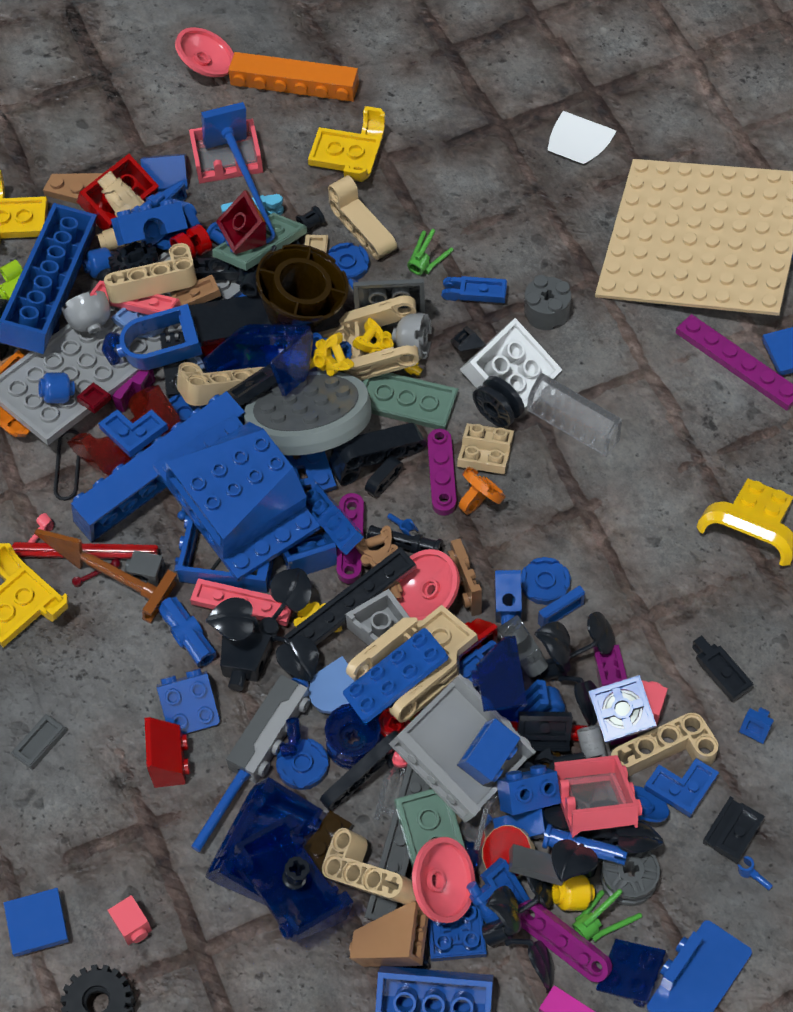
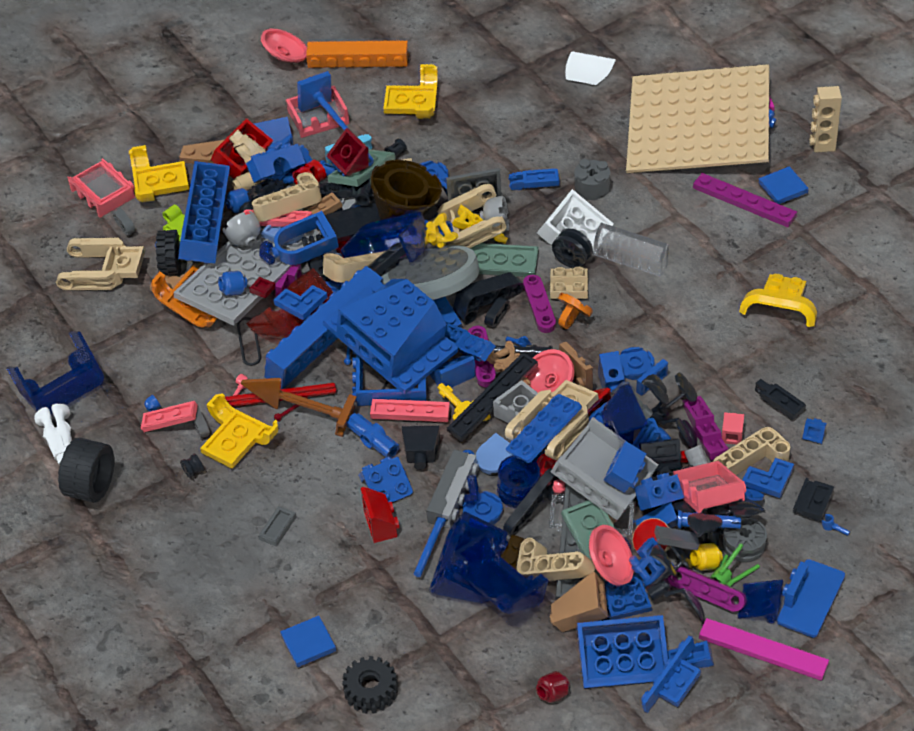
camera: 10 degrees left, 10 degrees down
coral brick [108,895,152,946] -> none
dark grey brick [125,550,166,586] -> none
black plant [206,568,319,682] -> none
black bush [282,857,310,890] -> none
tan beam [328,175,397,260] -> none
bright green plant [407,229,454,275] -> none
black slope [450,326,486,351] -> none
piece [589,675,657,743] -> none

